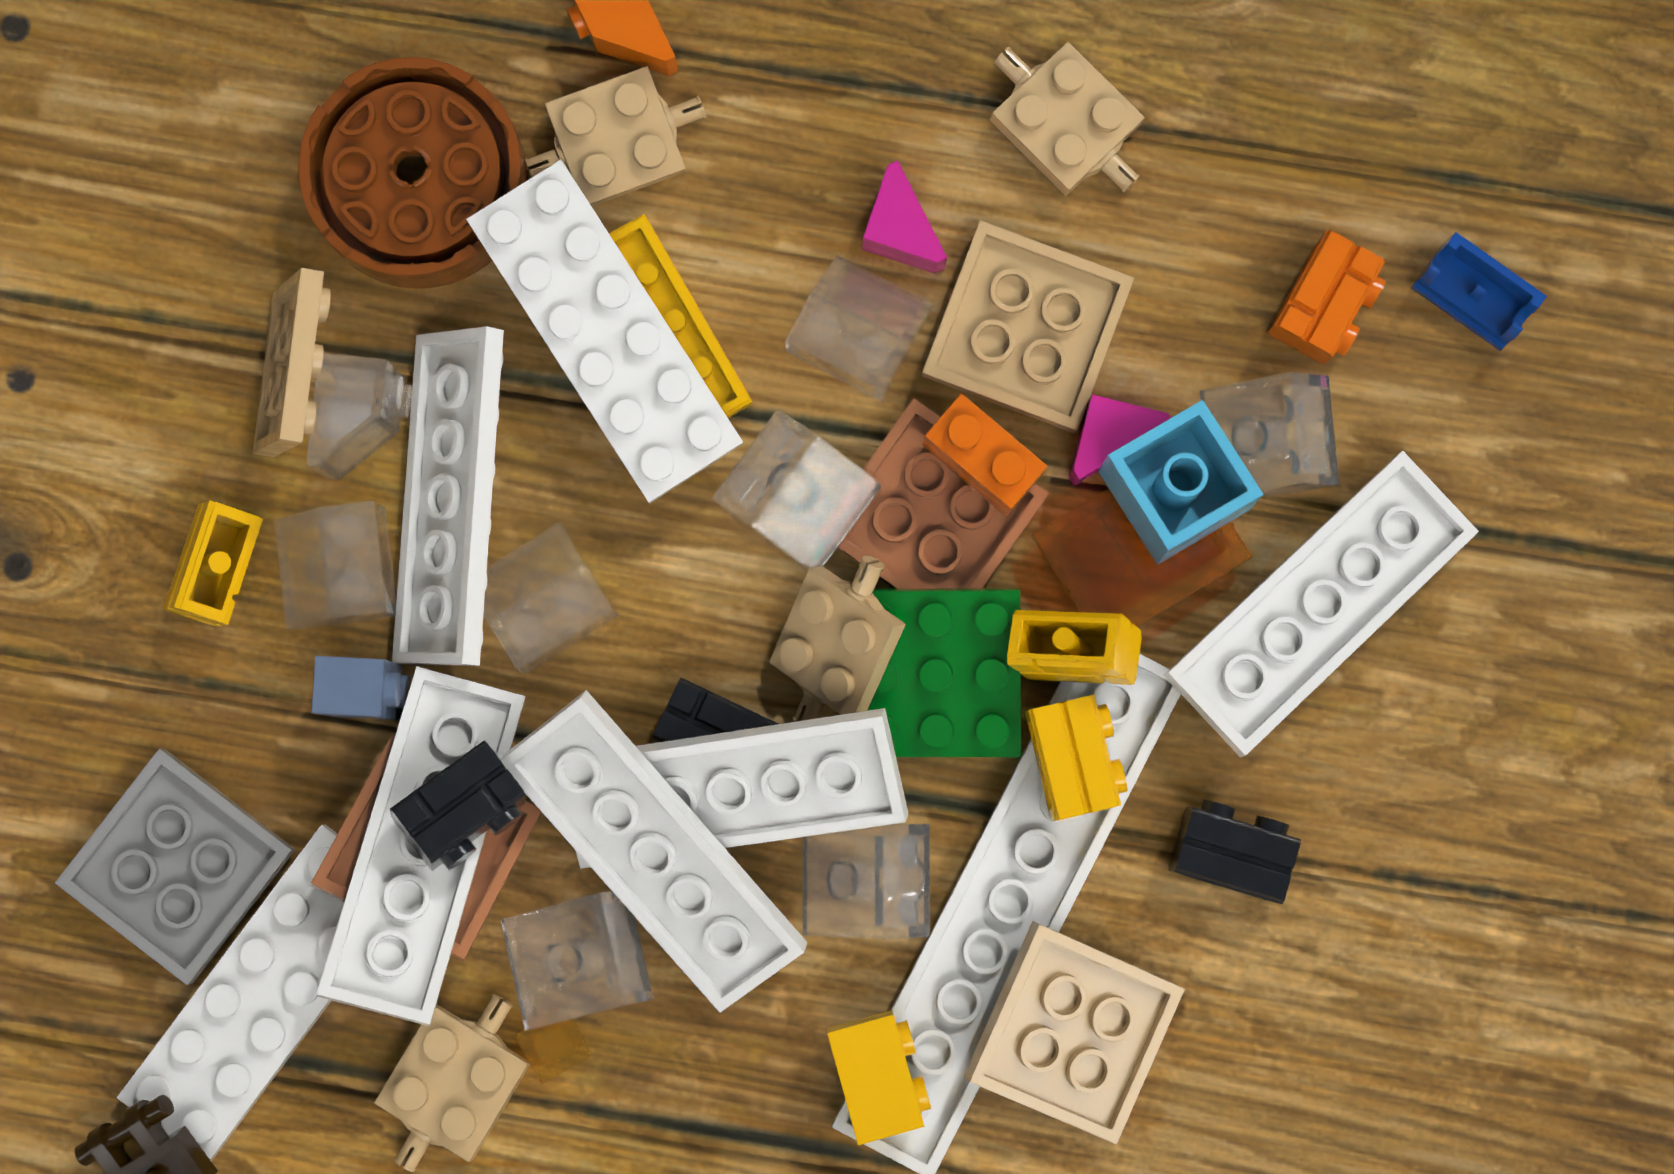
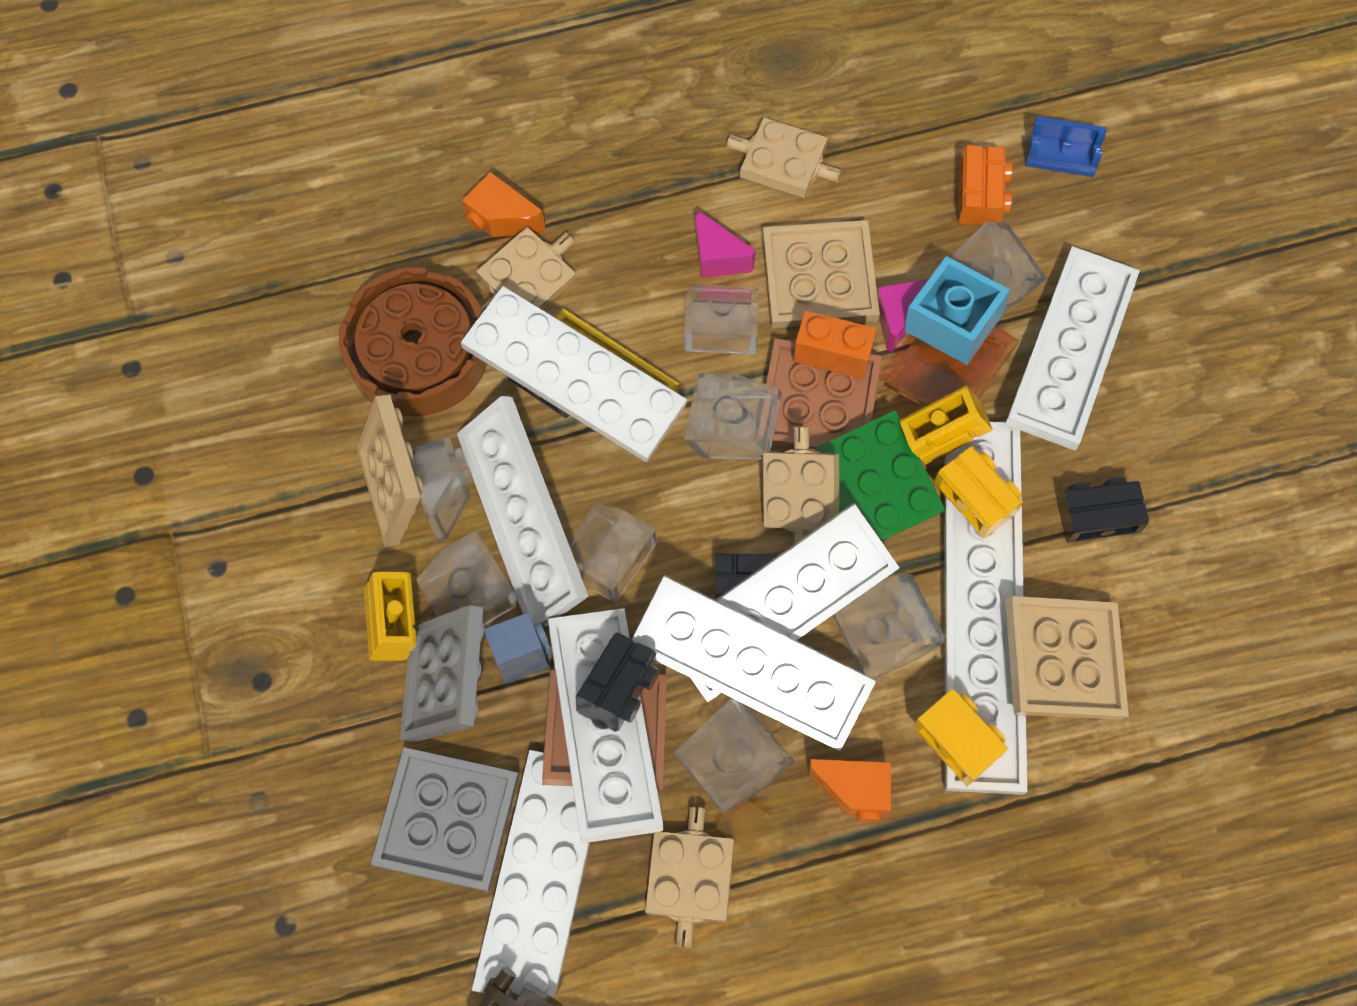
camera: 20 degrees left, 15 degrees down
none -> light grey plate [400,605,485,743]
none -> orange slope [808,759,891,823]

